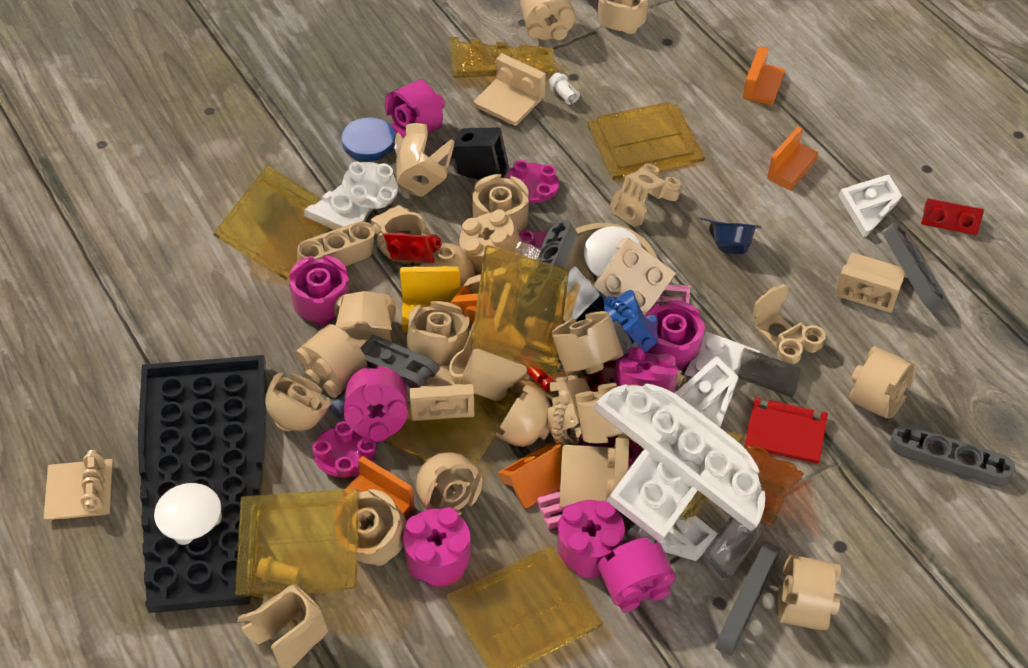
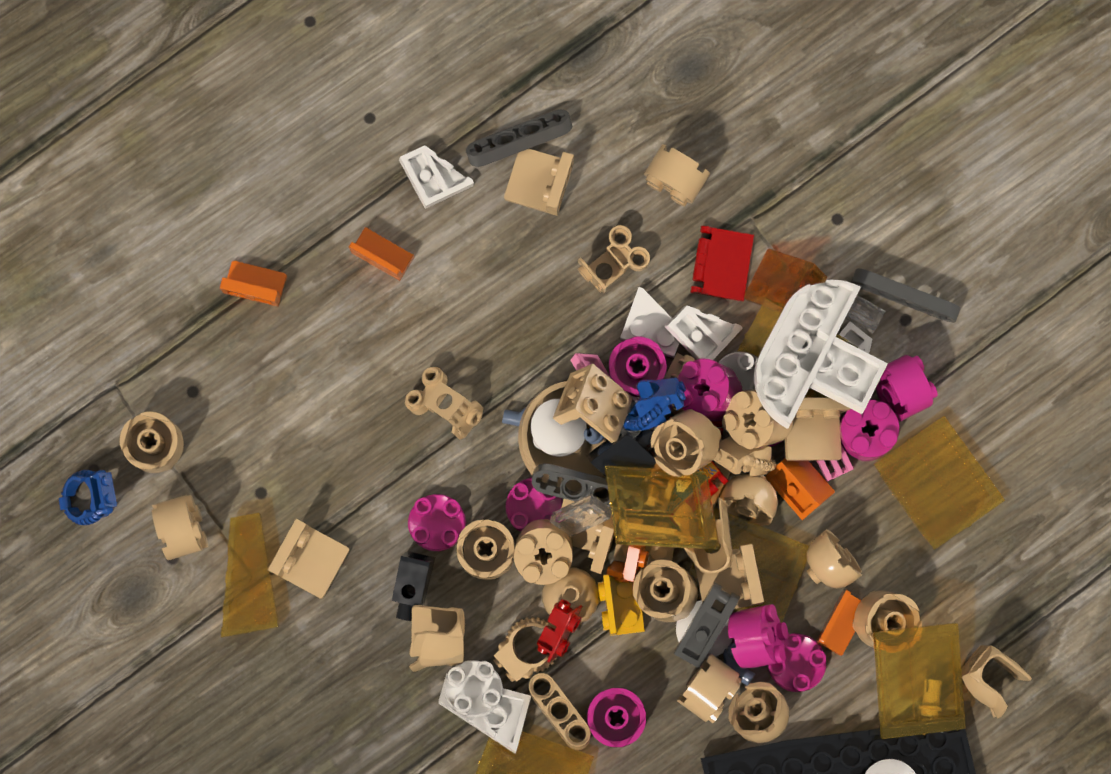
camera: 90 degrees left, 30 degrees up
tan piece [334,291,397,348] -> none
tile [342,117,395,161] -> none
dark pink brick [385,79,445,138] -> none
dark pink brick [403,507,471,587] -> none
white pin [549,73,580,105] -> none
clear yellow piece [588,102,705,180] -> none
dark blue piece [698,217,761,254] -> none
clear smoke plate [736,348,801,397] -> none
tan brick [777,555,841,631] -> none
dark grey beam [890,424,1015,486] -> none
red hinge [921,198,984,235] -> none

